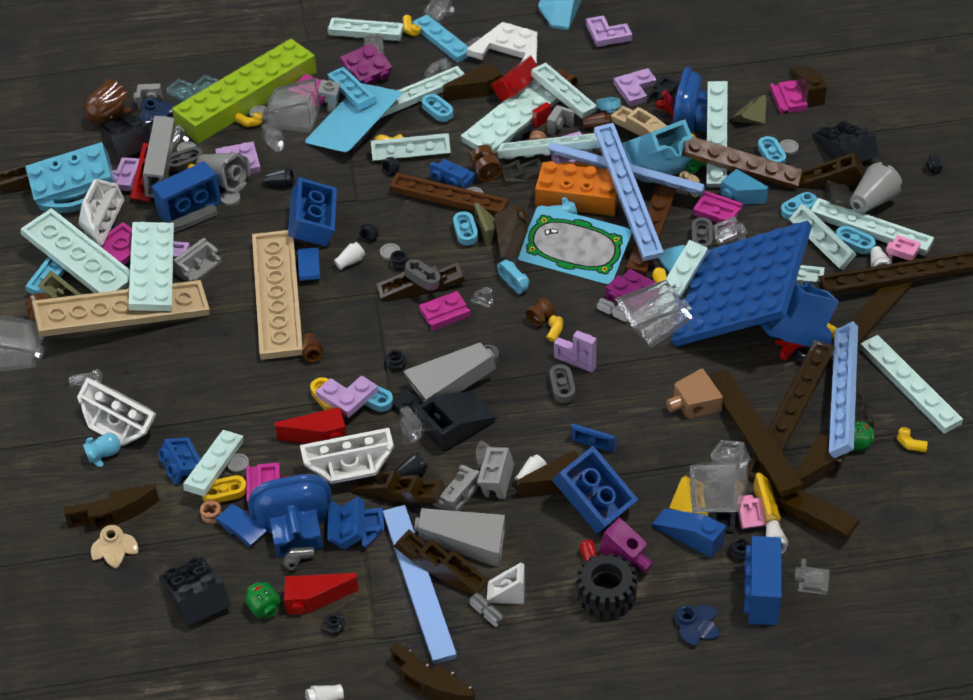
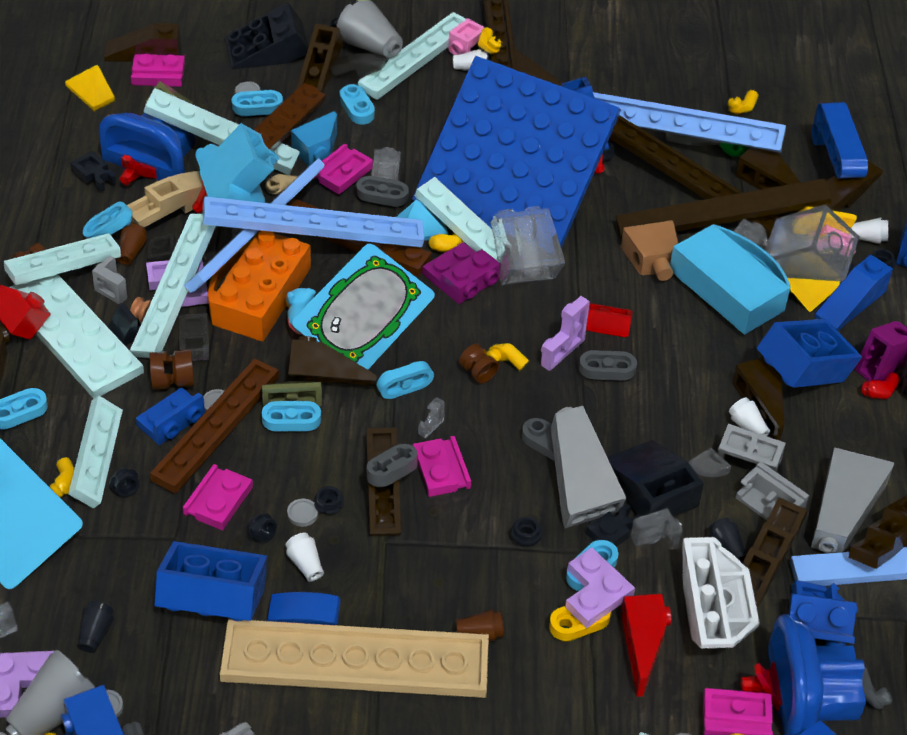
camera: 85 degrees left, 0 degrees up
red tile [532,102,551,128] -> none
blue slope [571,423,618,453] -> none
flat silver piece [597,298,631,322] -> none
lavender plate [614,68,656,107] -> none
light aqua plate [789,204,857,270] -> none
medium azure plate [836,226,876,254] -> none
light aqua plate [860,335,963,434] -> none
none -> yellow slope [65,64,115,111]
none -> dark pink plate [183,464,253,531]
none -> yellow arm [478,28,501,54]
none -> red slope [586,303,633,337]
none -> medium azure piece [670,224,790,335]
none -> blue beam [812,102,868,179]

